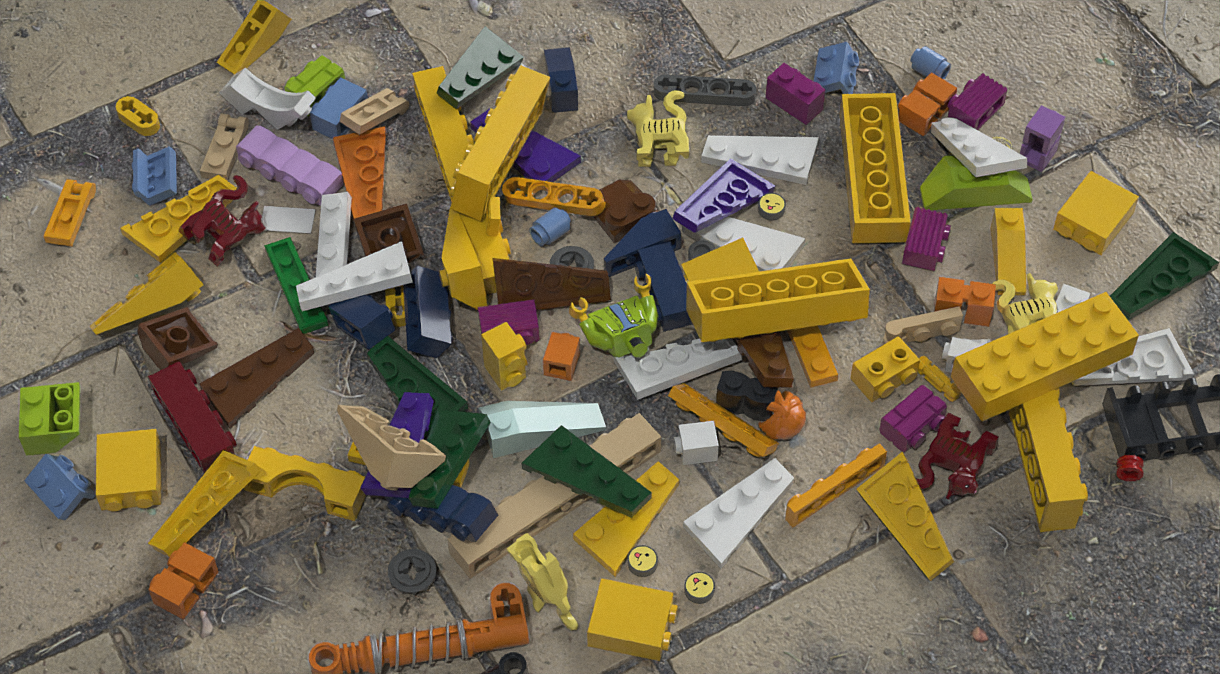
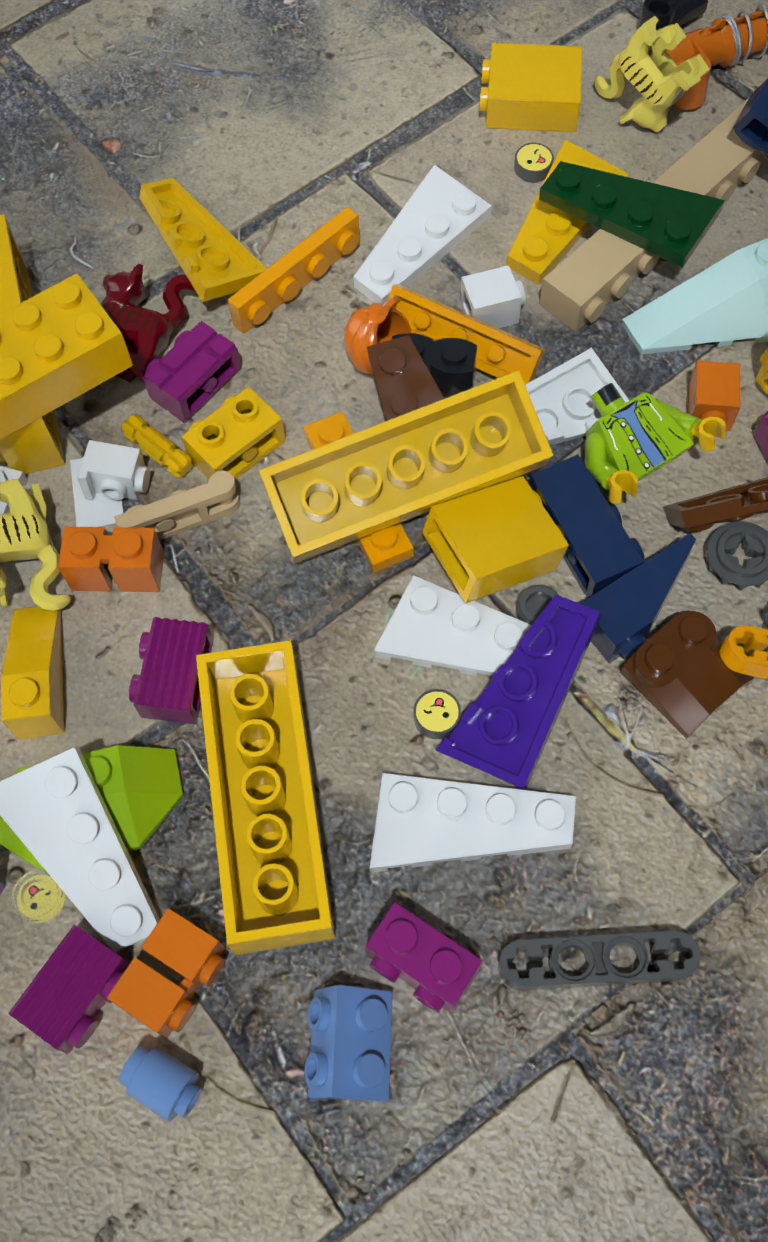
camera: 175 degrees right, 10 degrees up
light yellow animal [627,90,689,167] -> none
tile [684,572,715,604] -> none

